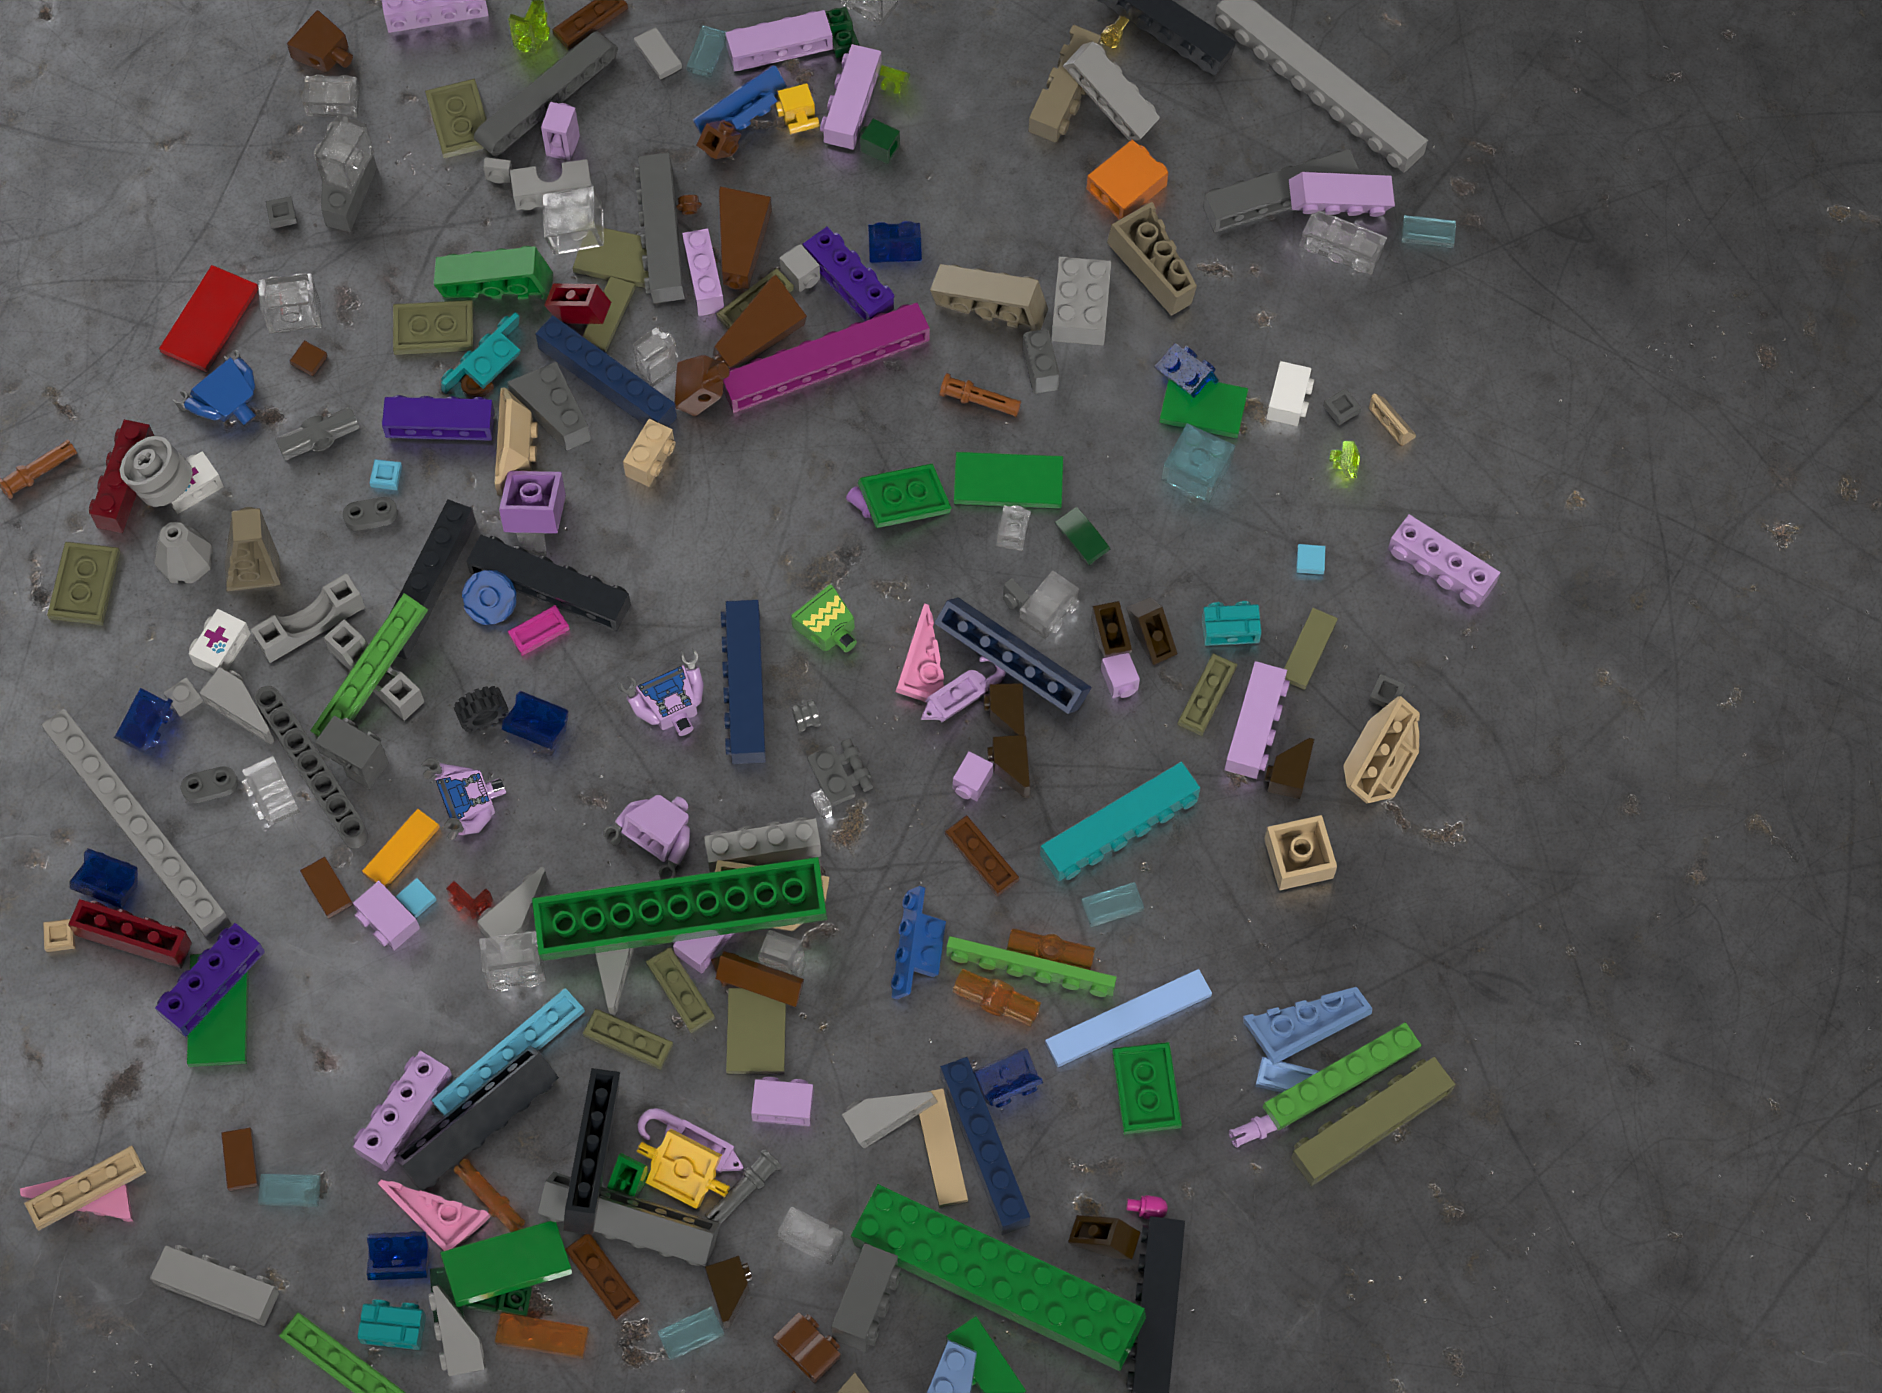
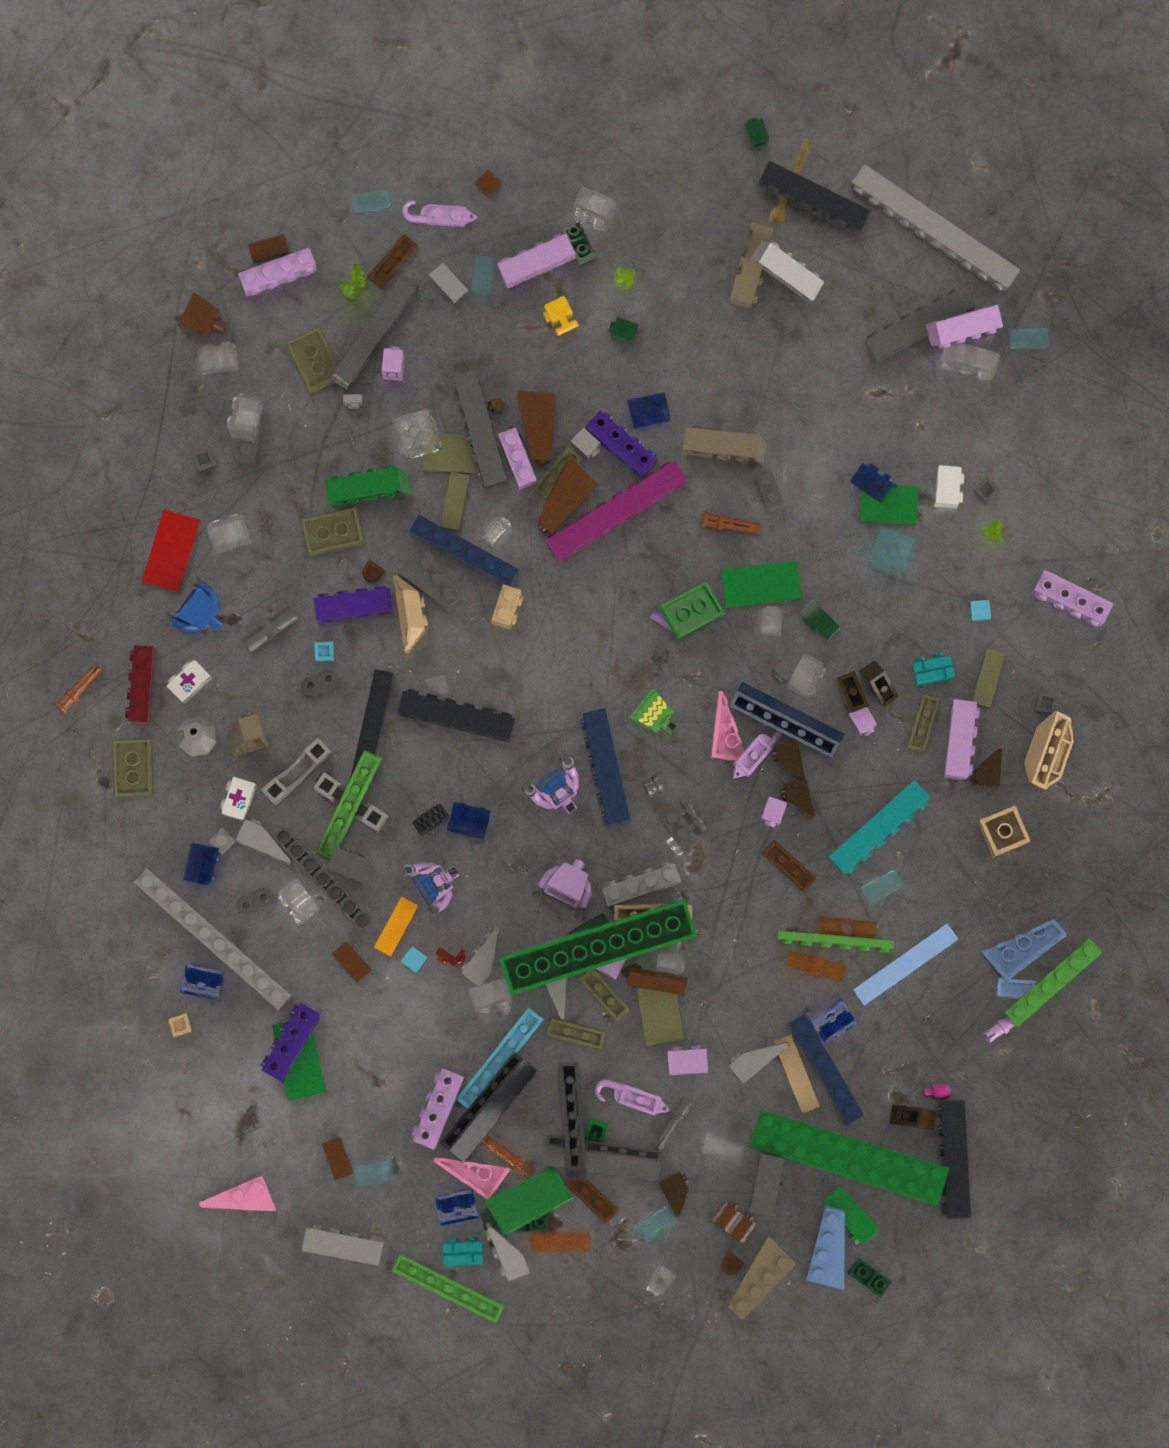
camera: 10 degrees left, 15 degrees up
tan tile [24,1145,147,1230] -> none
dark red brick [68,899,192,969] -> none
light grey wheel [120,436,193,507] -> none
reddish brown tile [289,340,328,377] -> none
lavender brick [353,881,420,951] -> none
teal bracket [441,312,520,394] -> none
blue tile [462,570,516,625] -> none
medium lavender brick [499,471,566,533] -> none
dark pink tile [508,605,570,656] -> none
light grey arch [510,159,593,210] -> none
dark red brick [545,283,612,324] -> none
yellow plate [637,1129,730,1209] -> none
reddish brown torso [674,355,730,416] -> none
blue bracket [693,65,787,134] -> none
reddish brown brick [696,120,742,159] -> none
lavender brick [820,44,882,150] -> none
blue bracket [891,886,946,1000] -> none
light grey brick [1051,257,1112,346] -> none
orange brick [1086,139,1168,220] -> none
dark tan wedge [1107,202,1197,316] -> none
green tile [1112,1042,1182,1134] -> none
olive brick [1291,1057,1455,1187] -> none
tan slope [1369,393,1416,446] -> none

